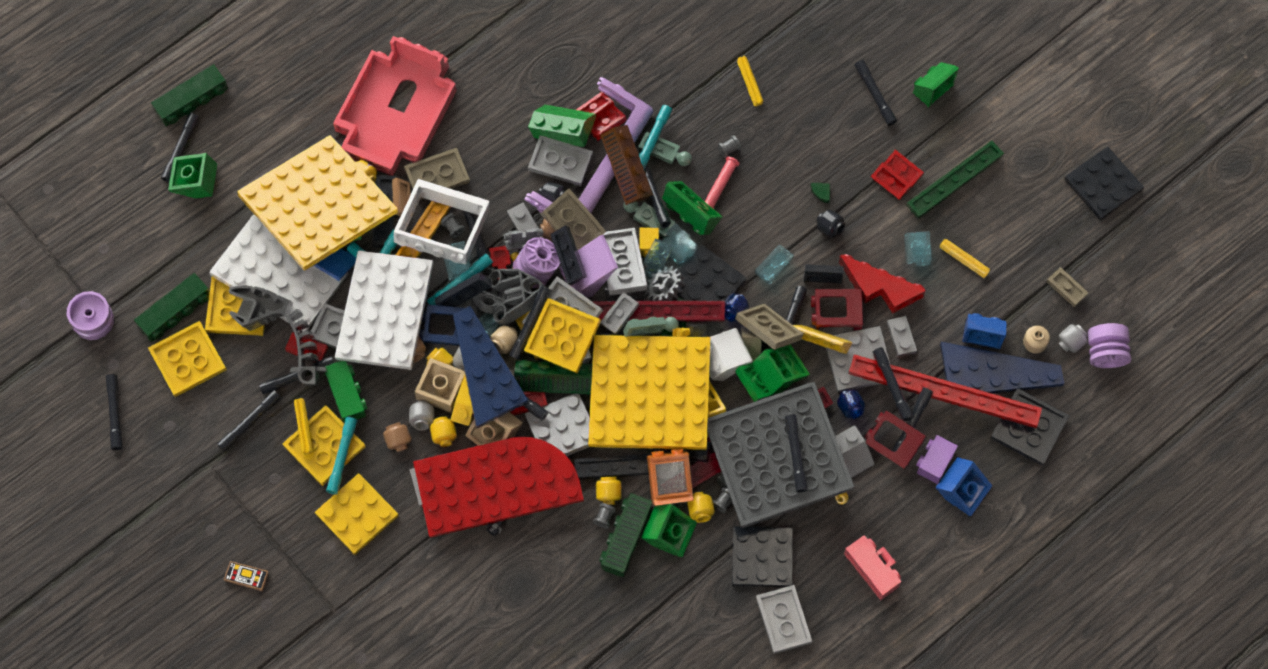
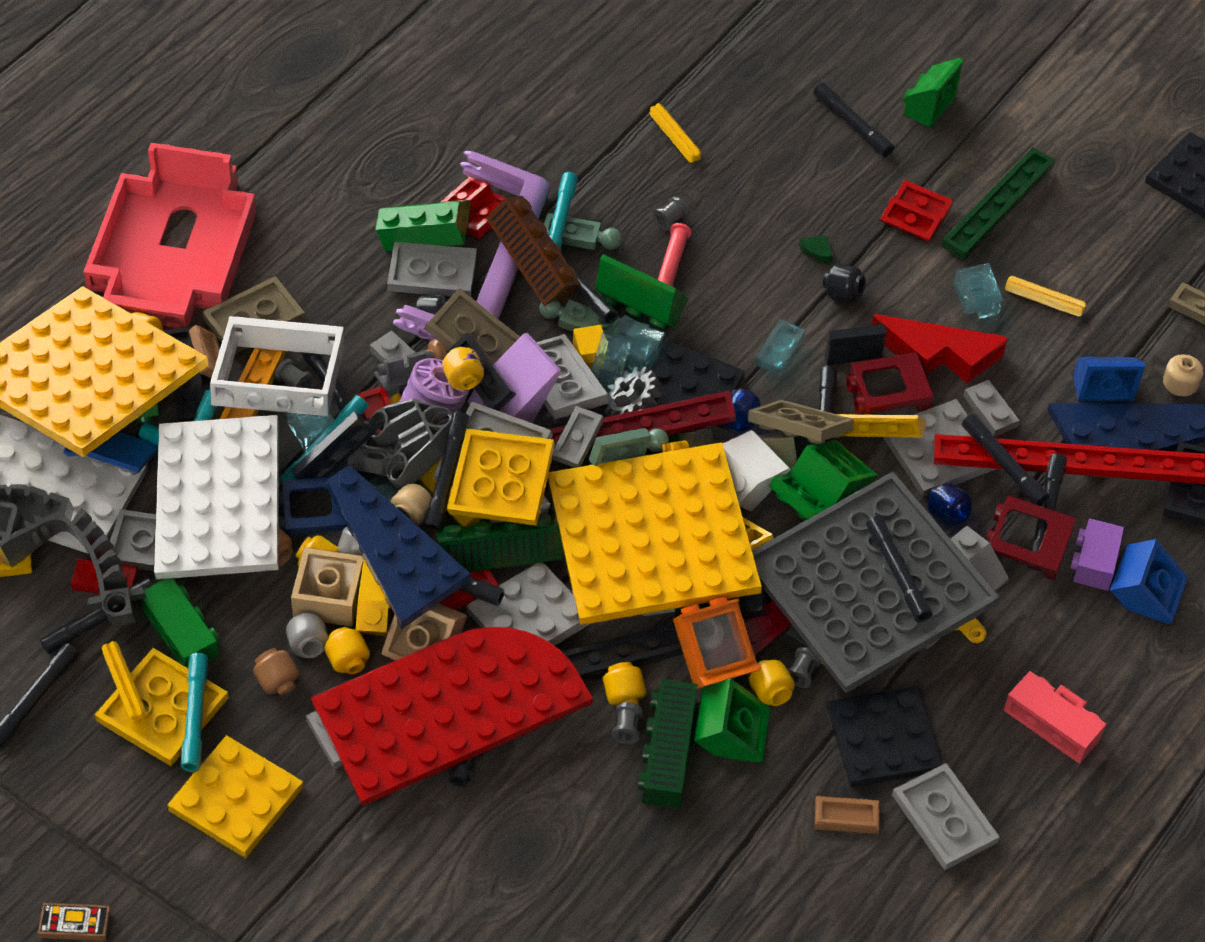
camera: 15 degrees left, 15 degrees down
none -> yellow head [442,347,484,391]
none -> medium nougat tile [814,796,879,834]

